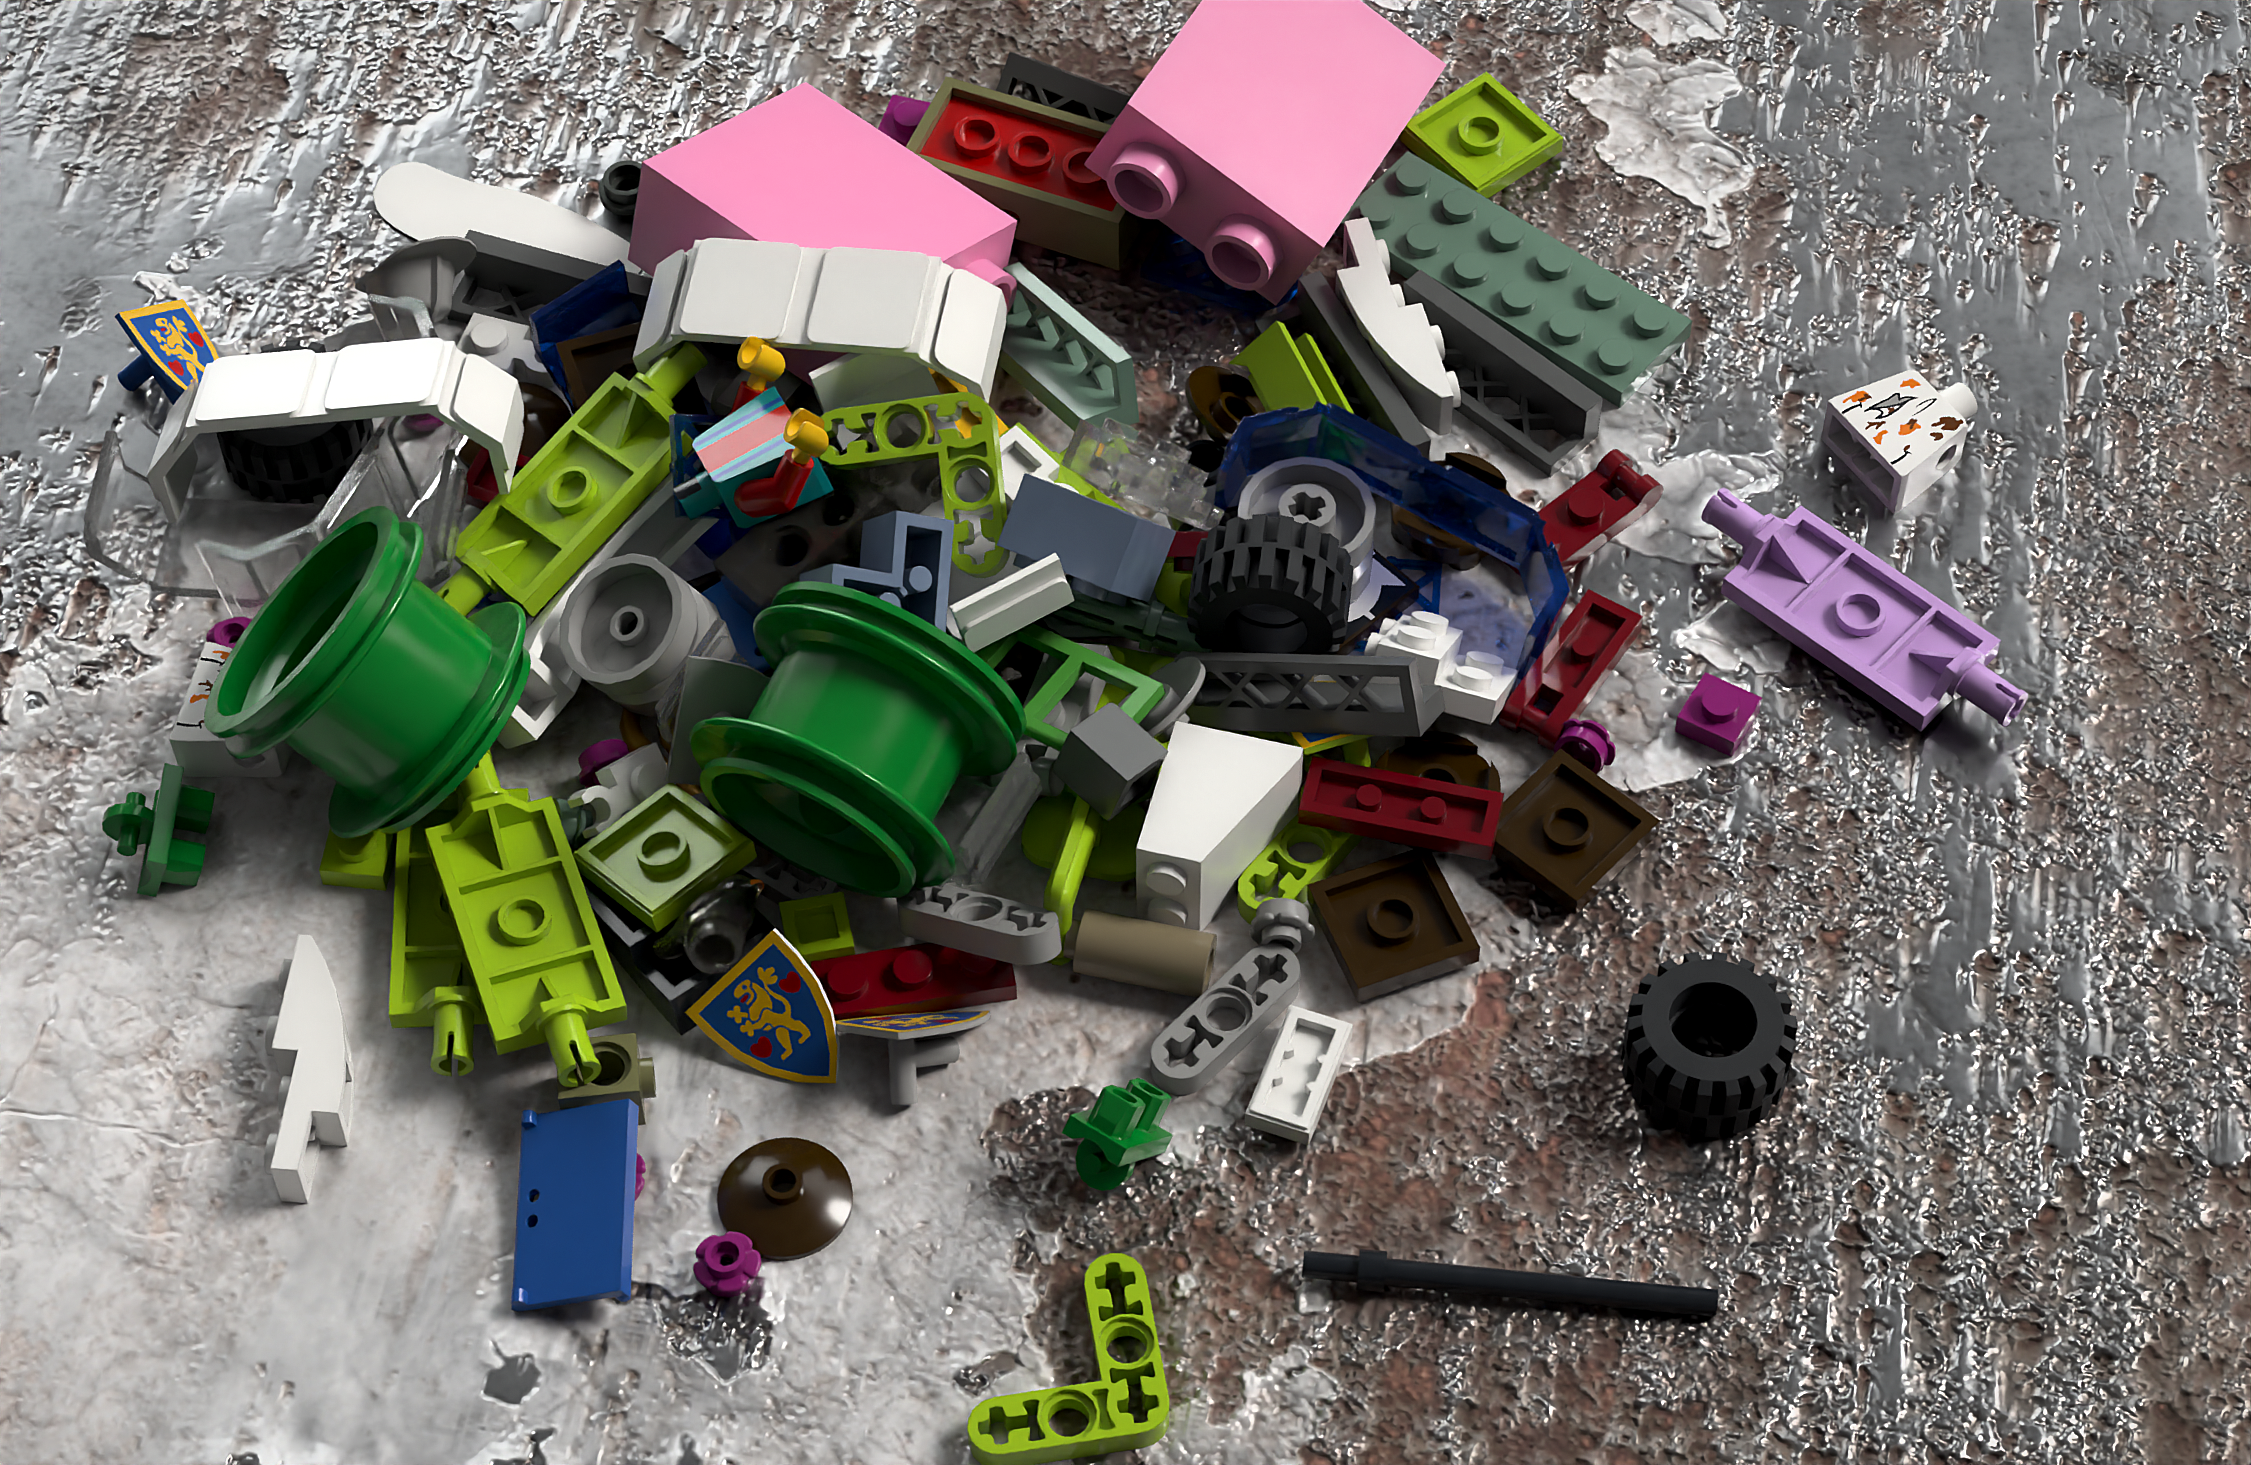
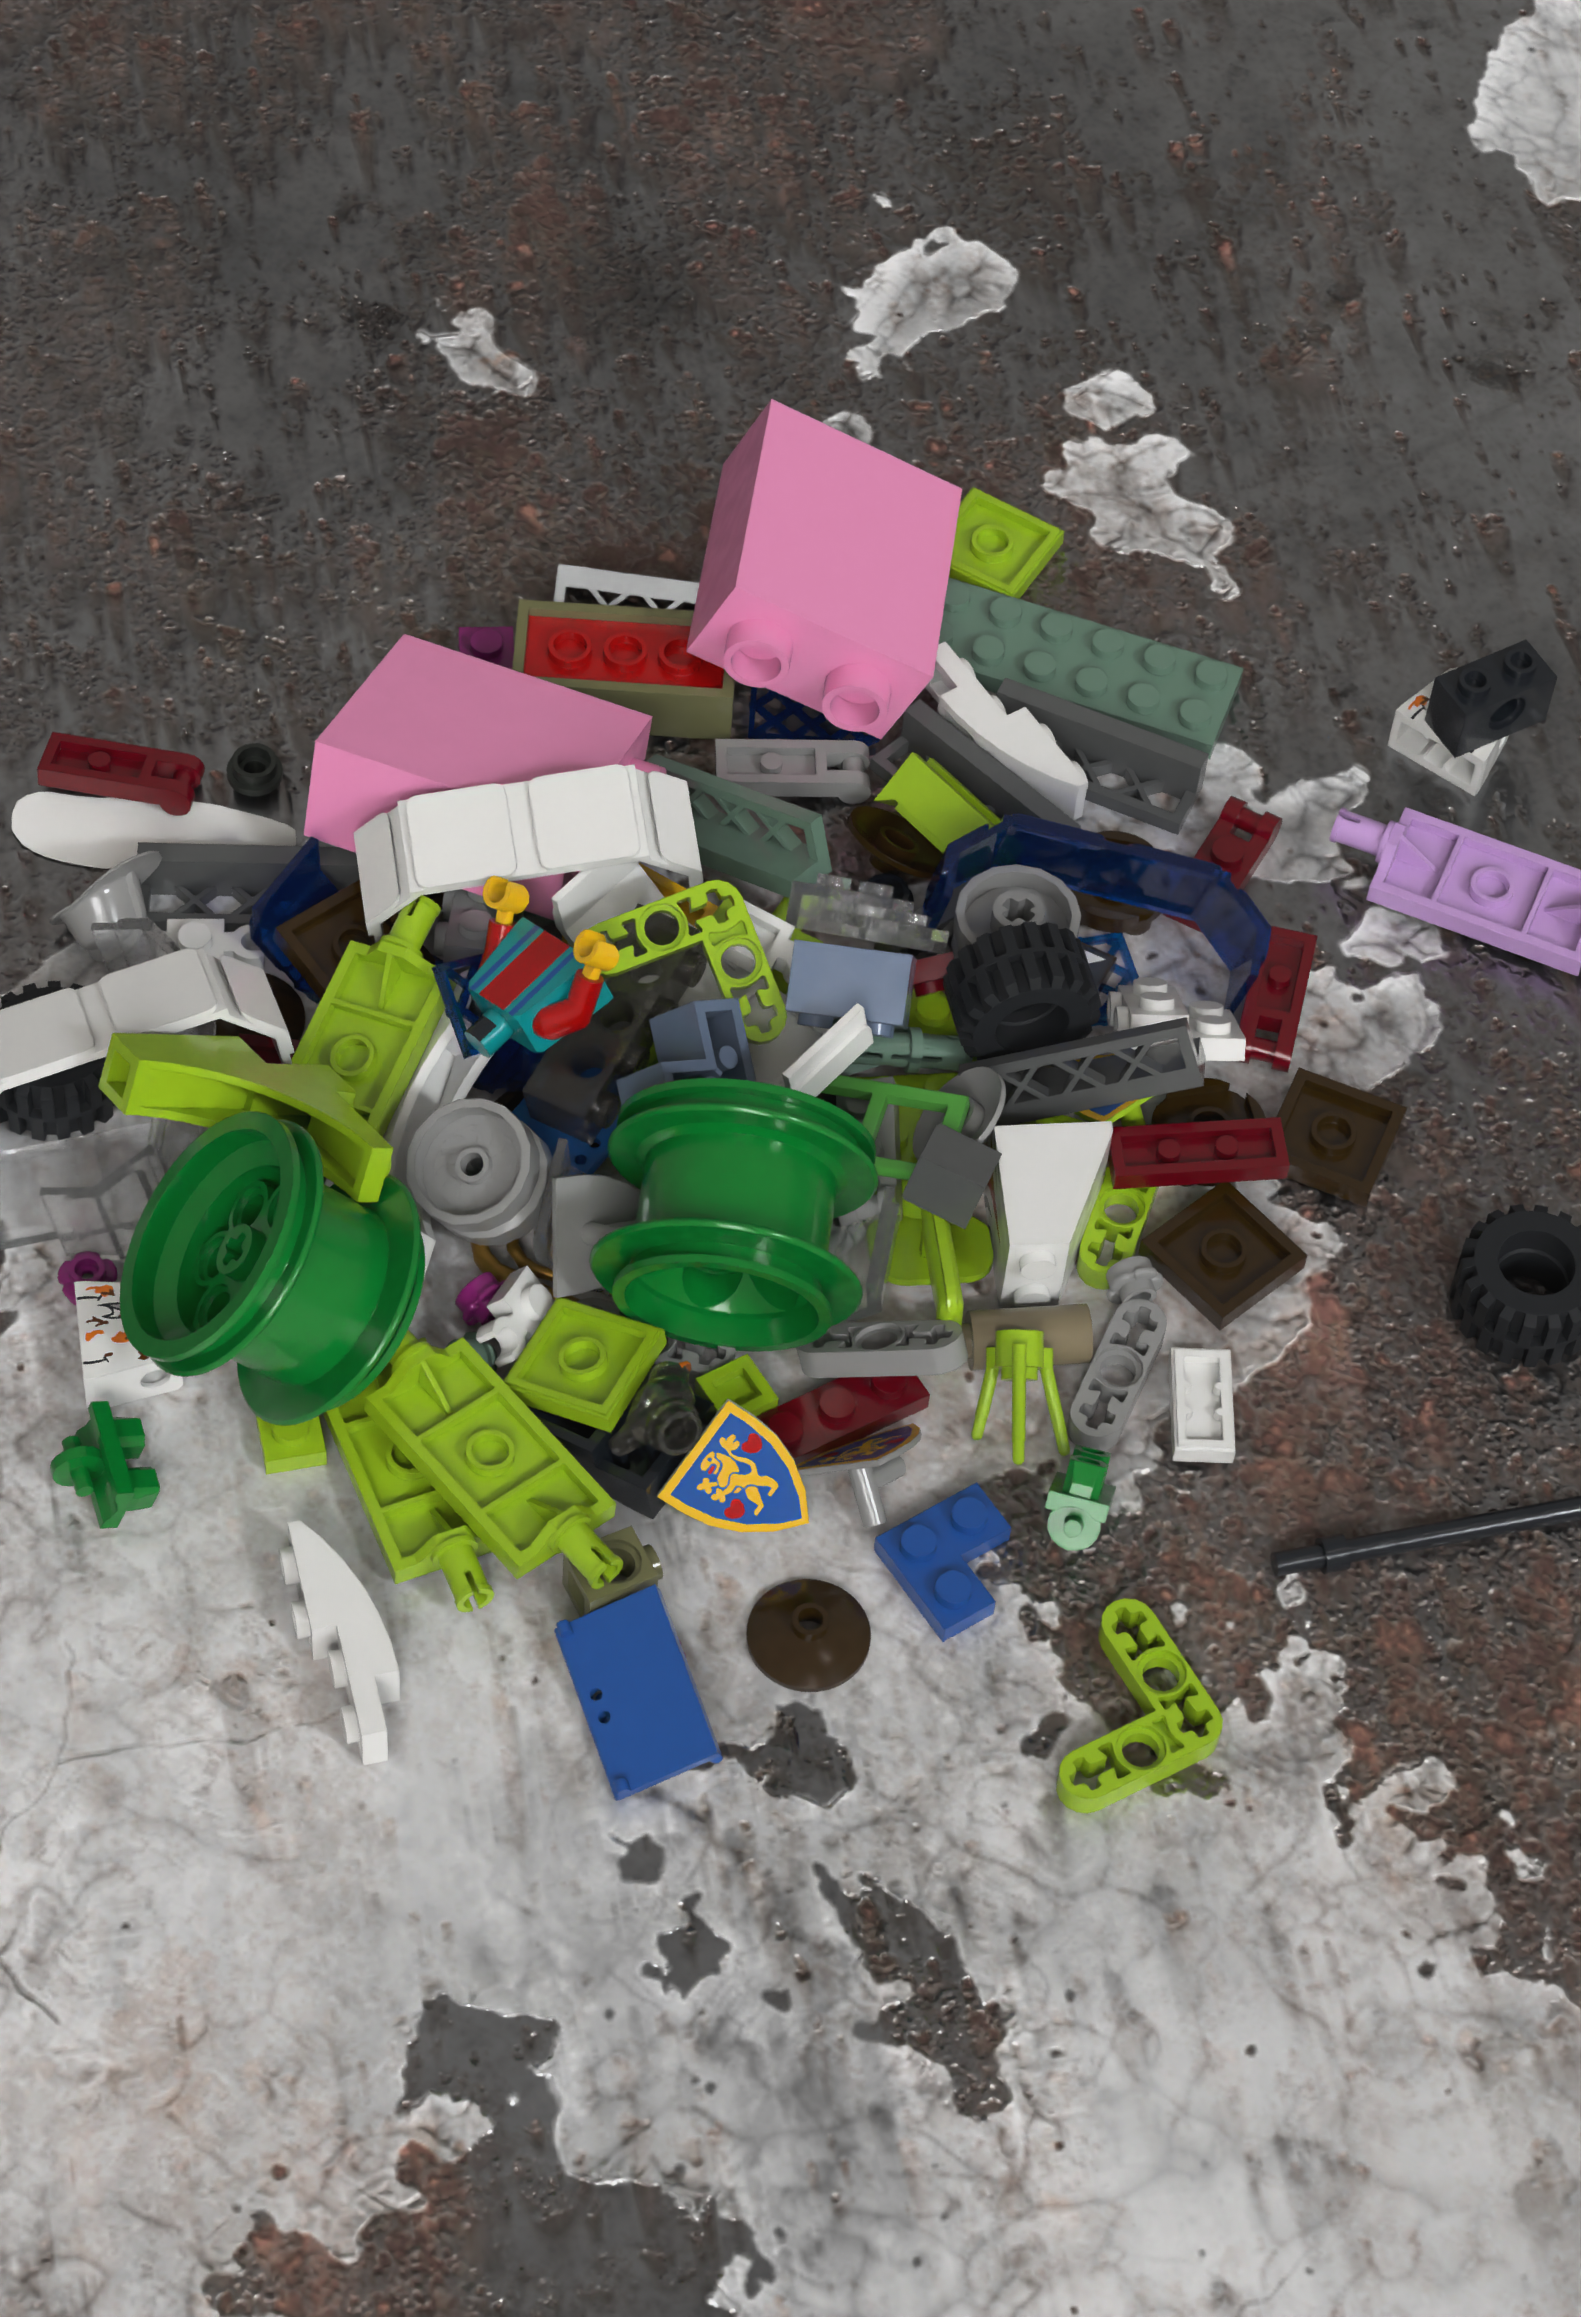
camera: 25 degrees left, 0 degrees up
magenta plate [693,1231,761,1298] -> none
magenta plate [1554,718,1616,774] -> none
magenta plate [1675,672,1762,757] -> none
none -> dark red plate [37,732,205,816]
none -> lime arch [98,1033,394,1202]
none -> light grey plate [715,739,871,804]
none -> blue plate [874,1482,1011,1642]
none -> lime plant [971,1329,1070,1465]
none -> black brick [1424,639,1558,758]

